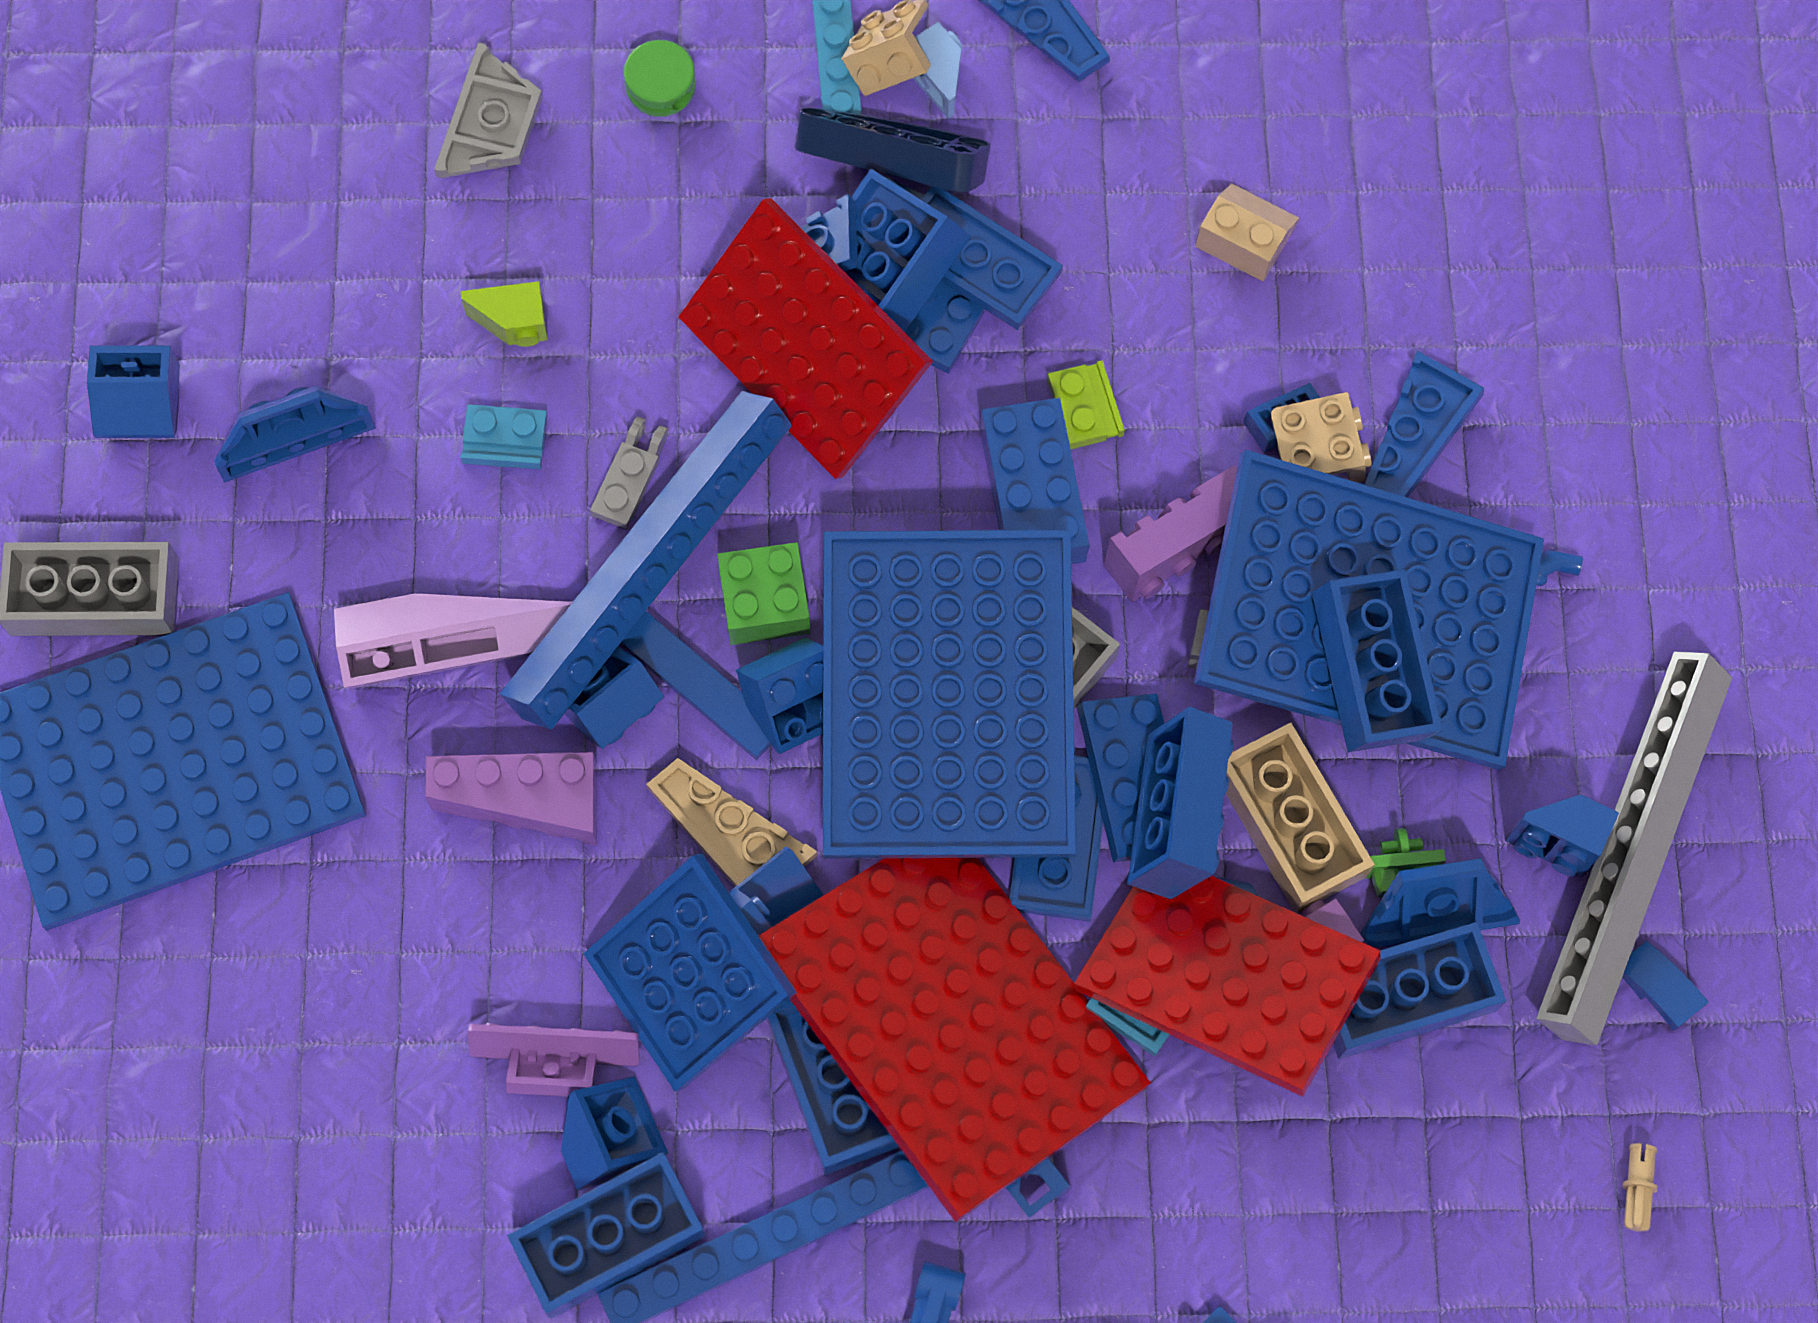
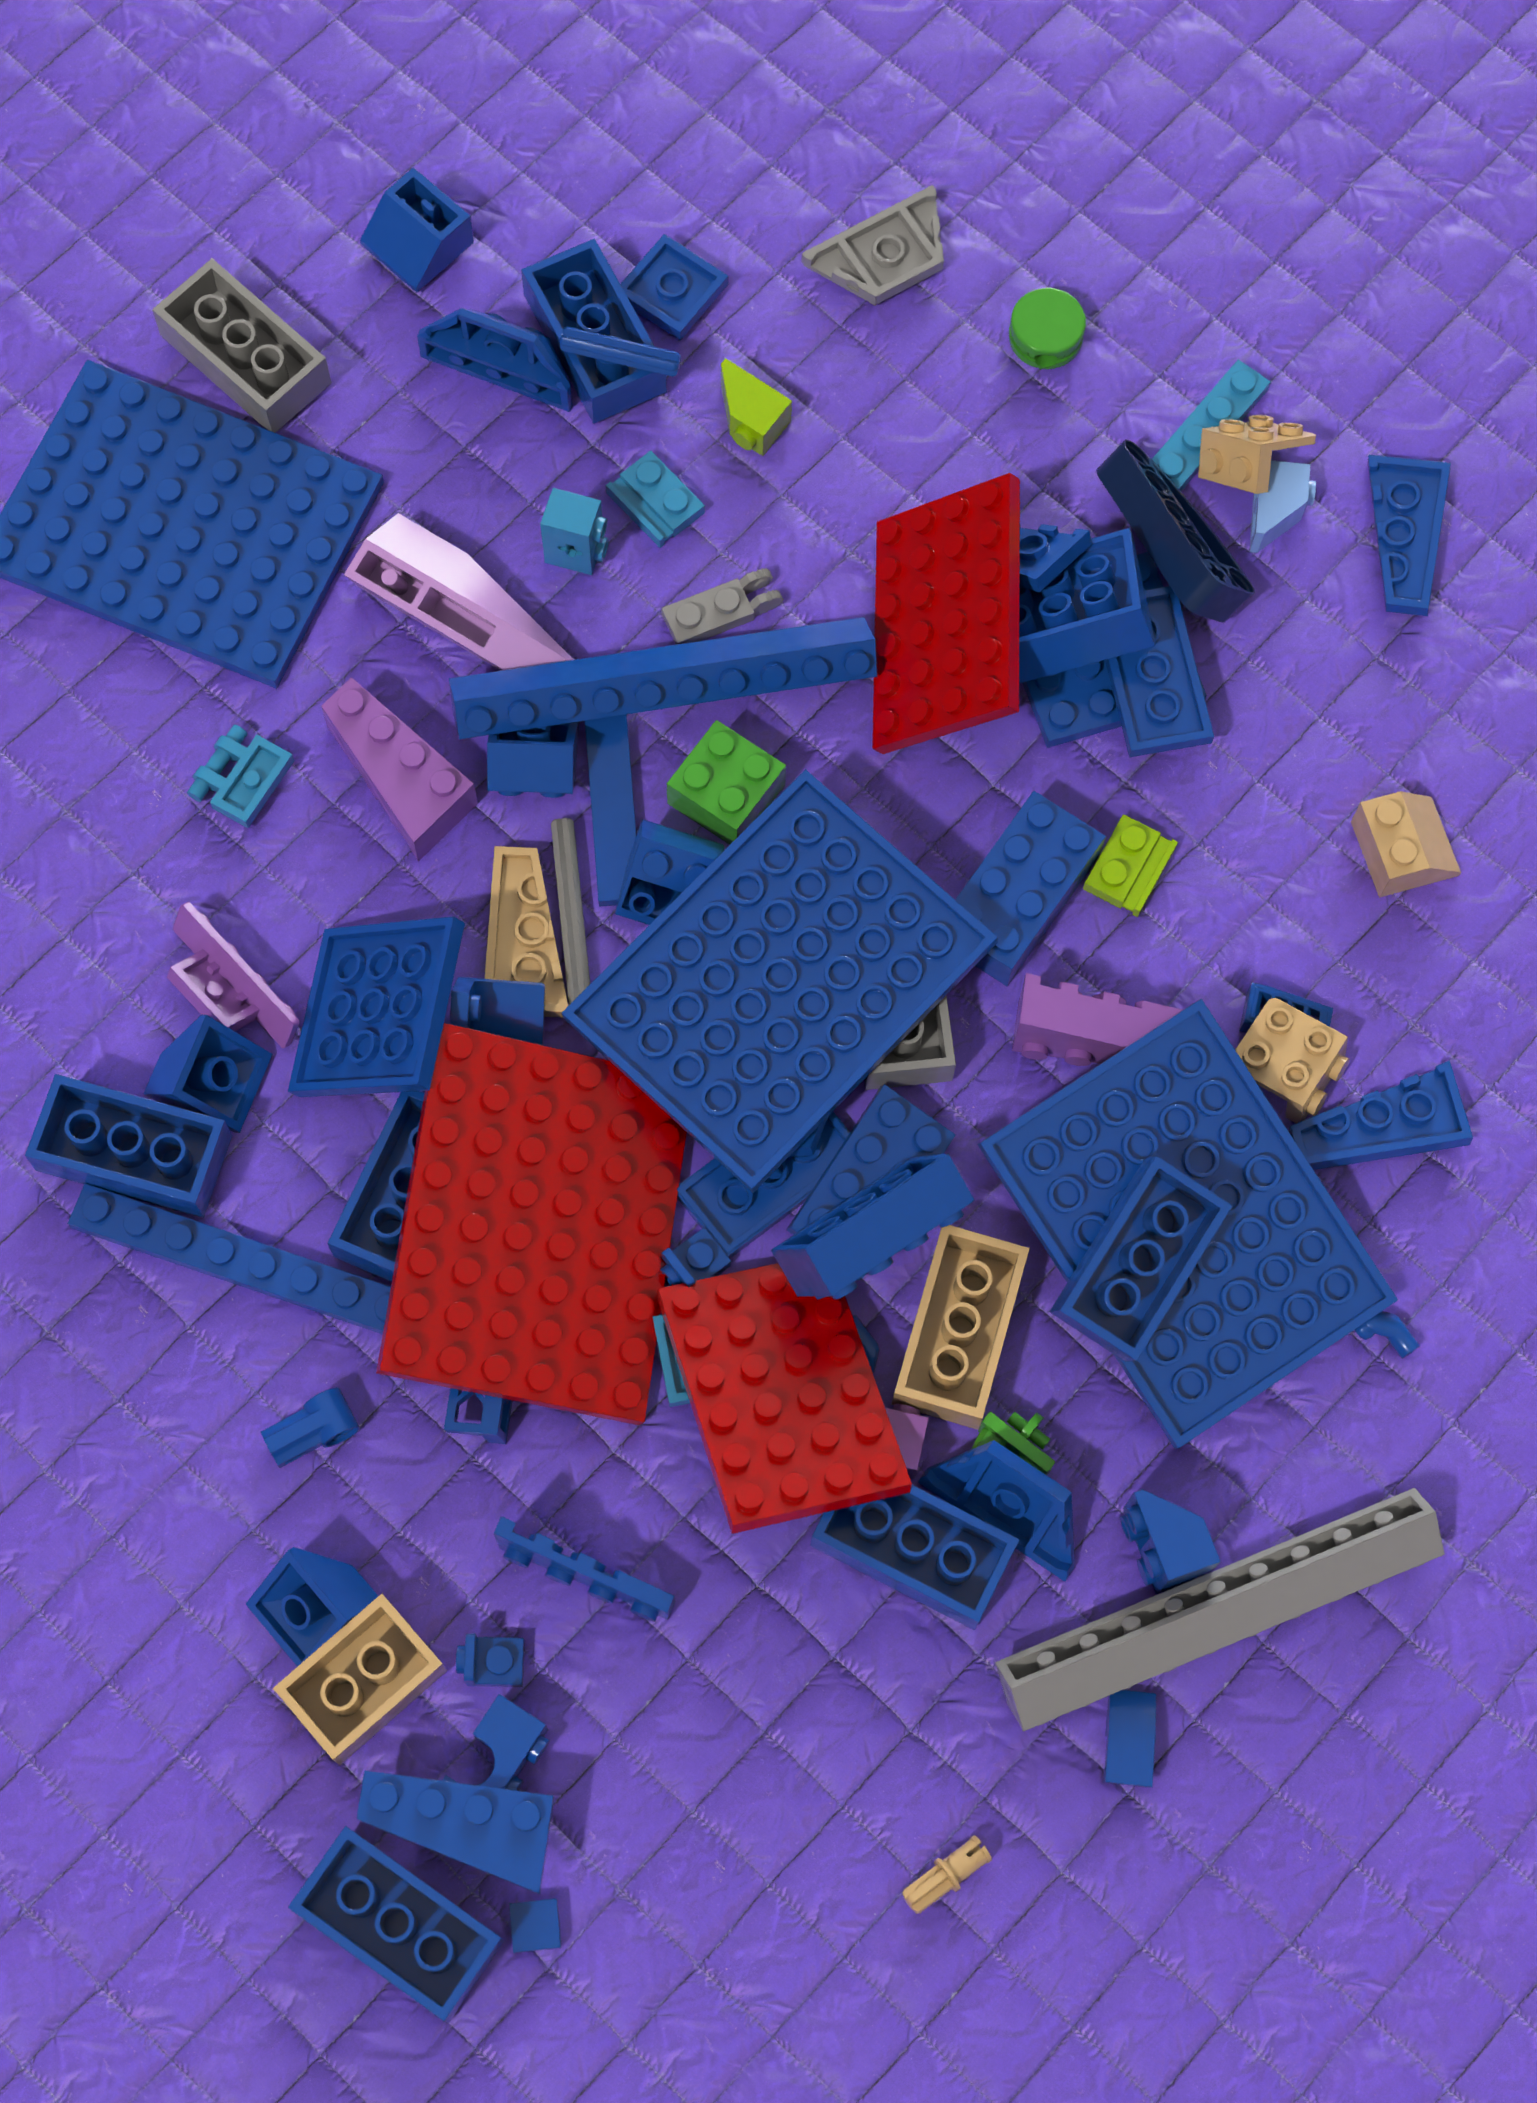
camera: 45 degrees right, 0 degrees up
none -> dark azure plate [187,724,294,828]
none -> blue wing [494,1516,675,1622]
none -> blue brick [521,238,667,424]
none -> dark azure brick [540,488,609,575]
none -> light grey axle [551,818,590,1005]
none -> blue axle [560,327,681,377]
none -> blue plate [620,234,729,341]
none -> blue bracket [660,1227,731,1287]

